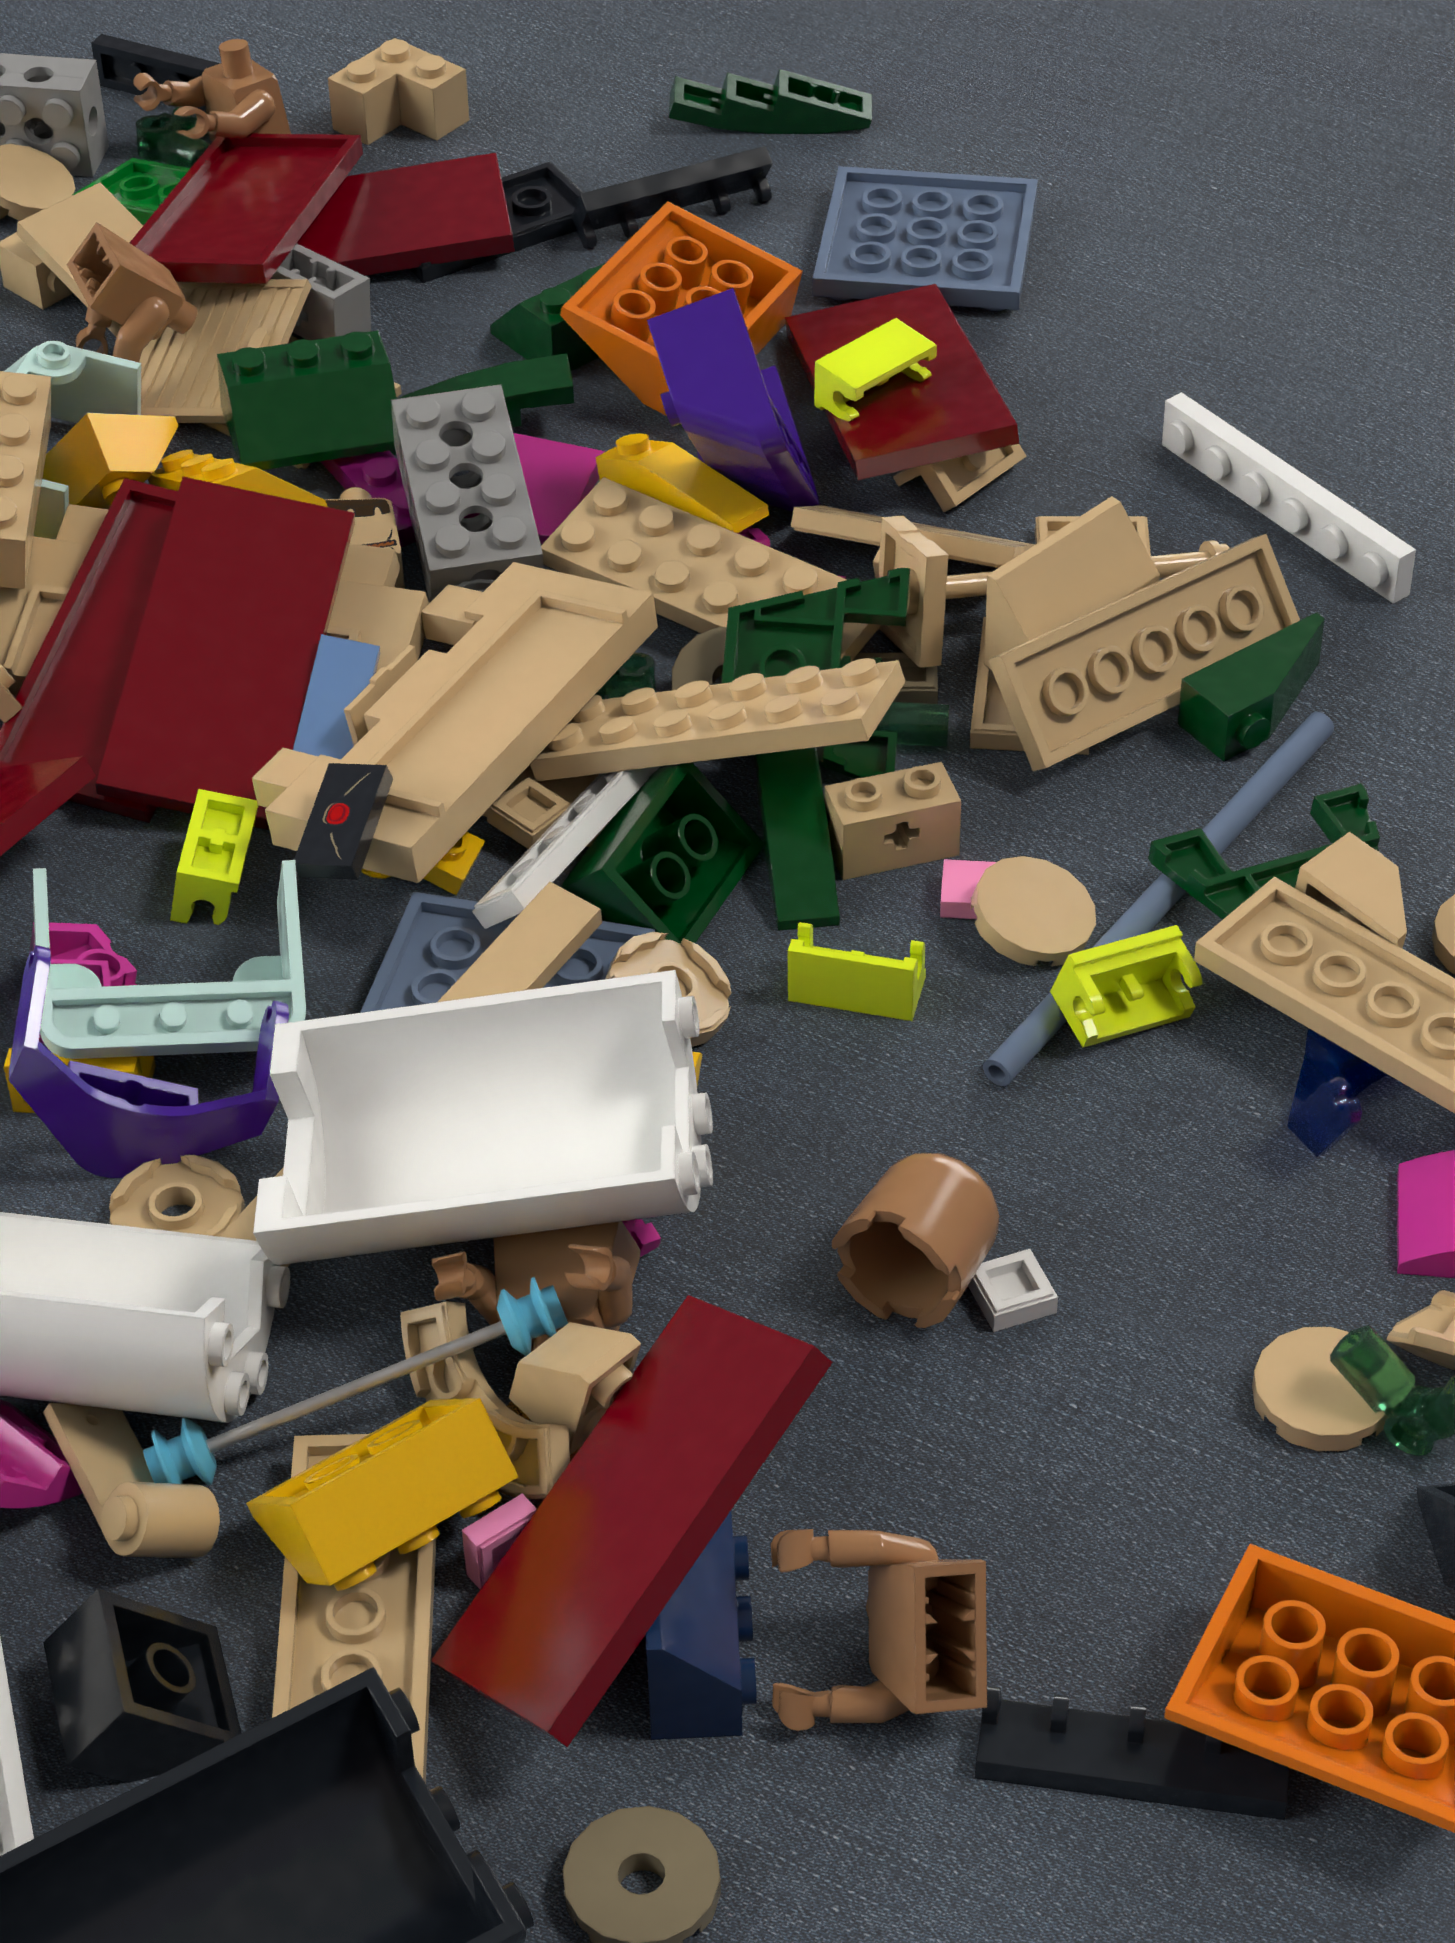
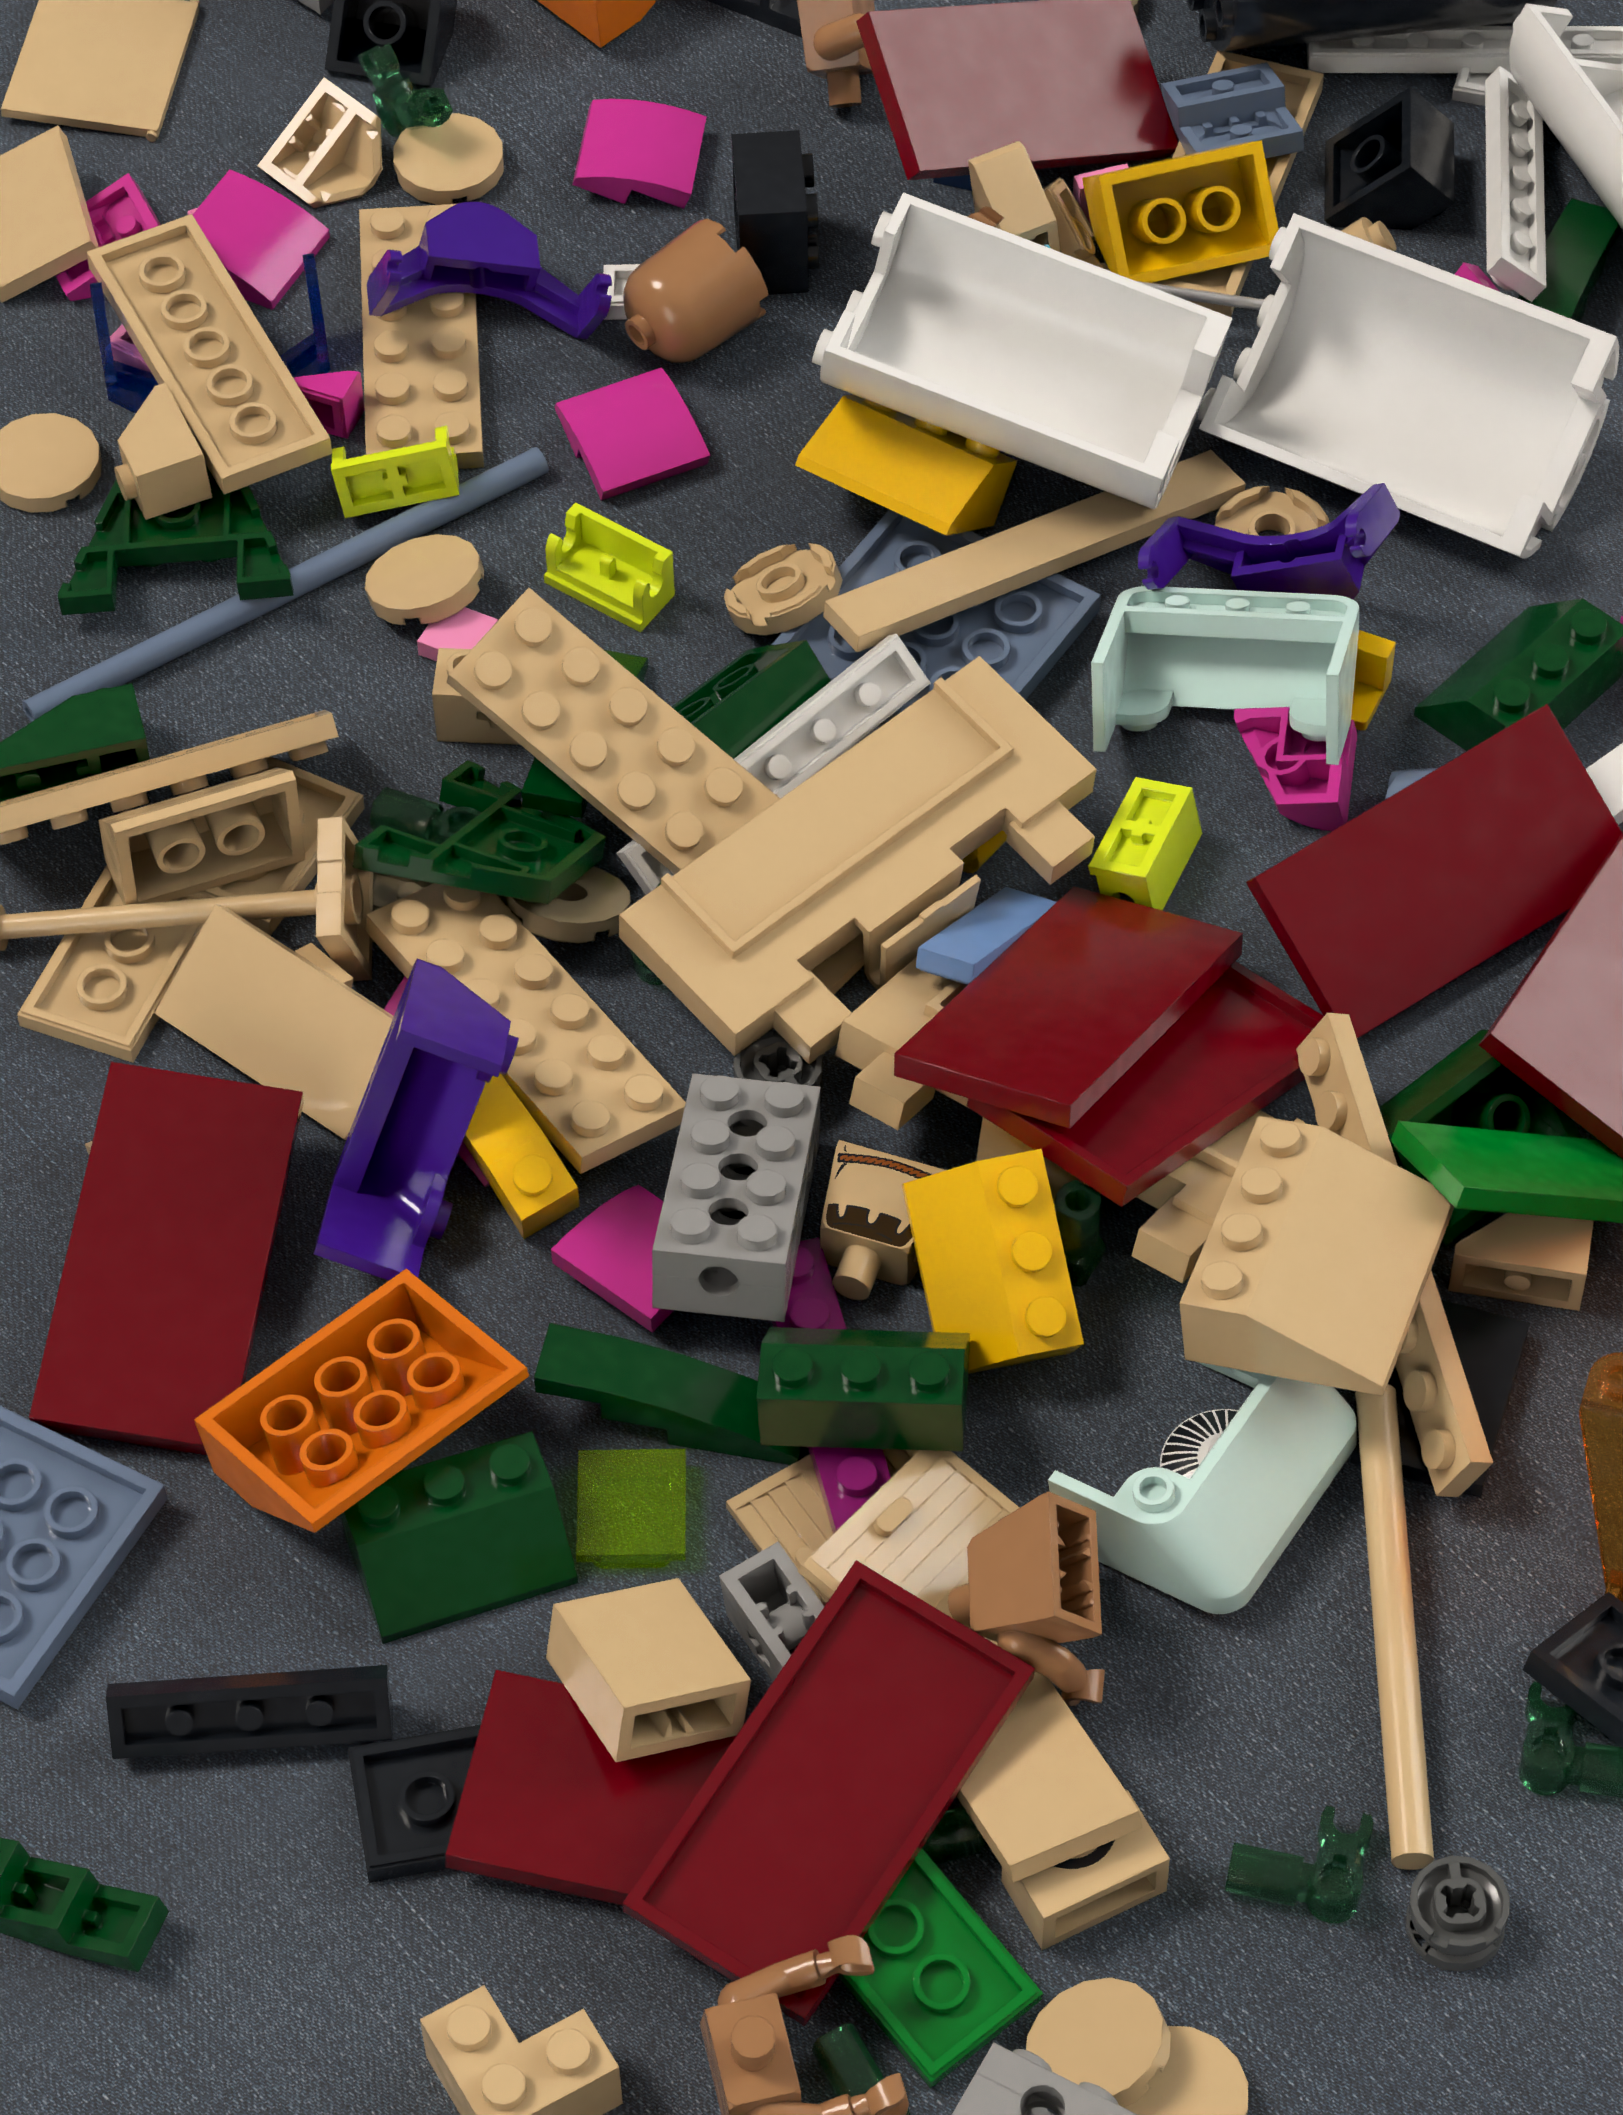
camera: 160 degrees left, 10 degrees up
yellow slope [42,413,179,510] -> none
black tile [294,763,393,880] -> none
neon yellow hinge [814,318,937,422] -> none
none -> dark pink slope [293,371,365,439]
none -> tan plate [359,204,484,469]
none -> dark purple piece [367,202,612,339]
none -> tan brick [546,1578,751,1762]
none -> dark pink slope [554,367,710,501]
none -> dark pink slope [572,99,707,209]
none -> clear neon green piece [576,1449,686,1569]
none -> black brick [731,130,819,295]
none -> sand blue slope [1161,62,1304,159]

